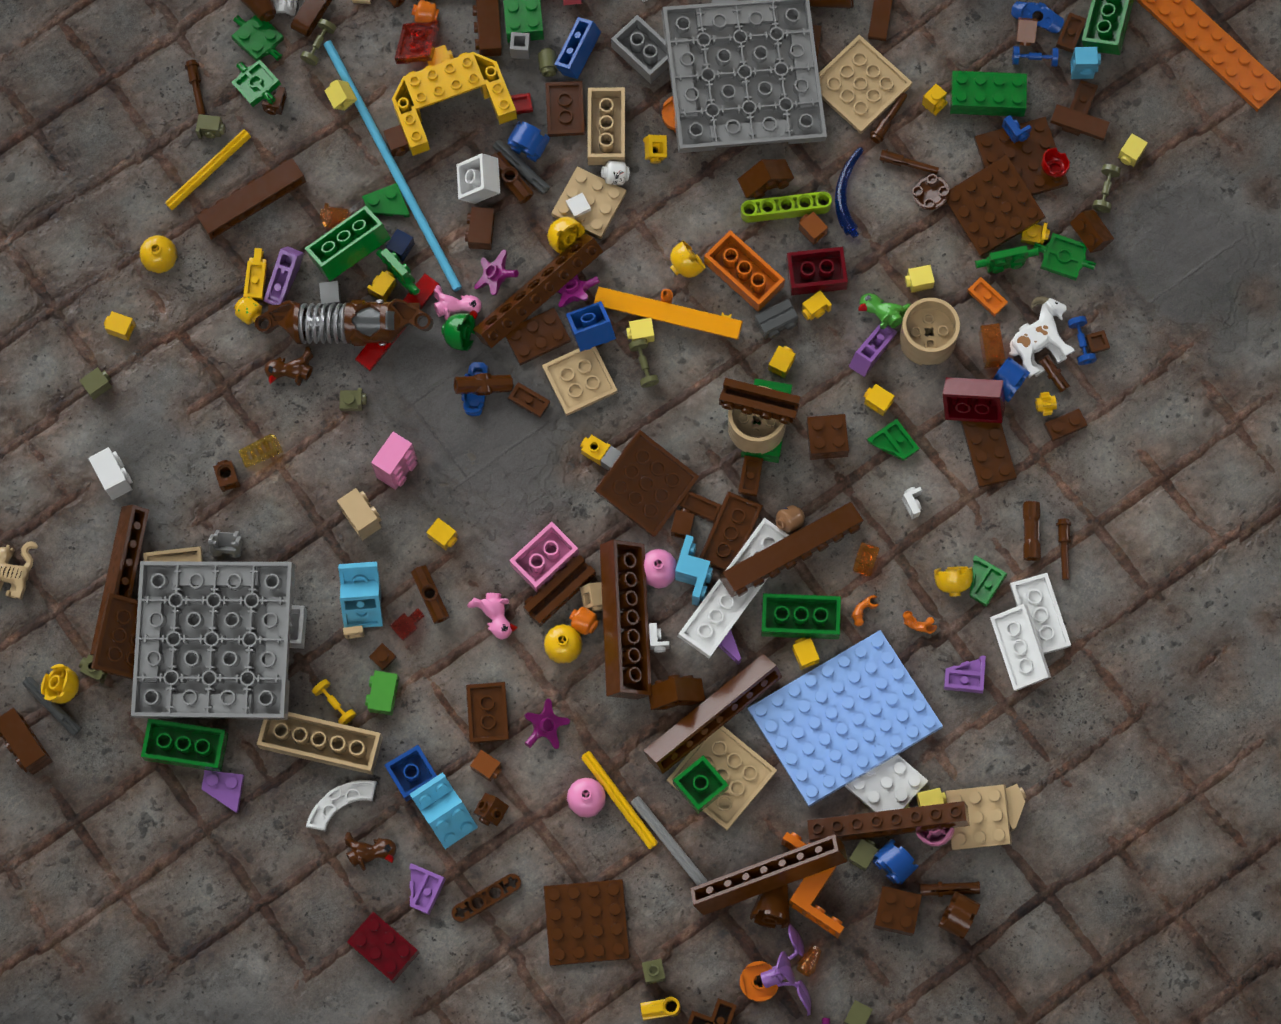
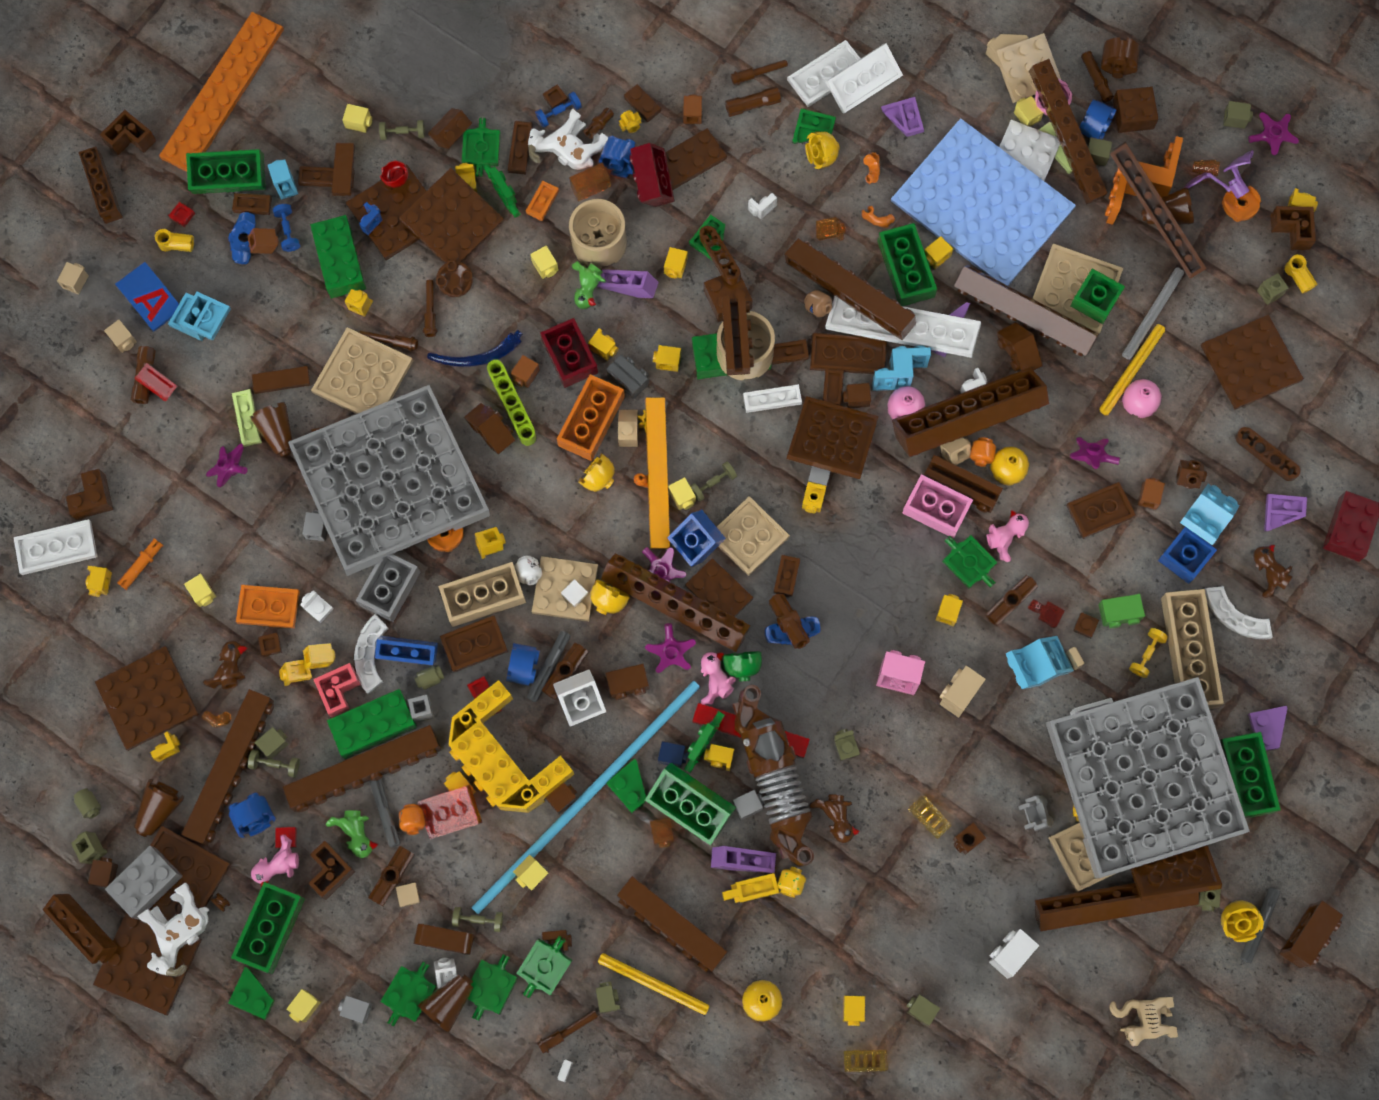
camera: 110 degrees left, 0 degrees up
none -> white tile [354,613,389,695]
none -> reddish brown tile [507,121,533,175]
none -> white tile [557,1060,573,1082]
none -> tan slope [618,410,638,447]
none -> dark orange brick [683,94,702,124]
none -> reddish brown beam [699,226,741,284]
none -> white plate [743,384,802,413]
none -> clear yellow slope [844,1050,888,1072]
none -> green plate [942,535,998,589]

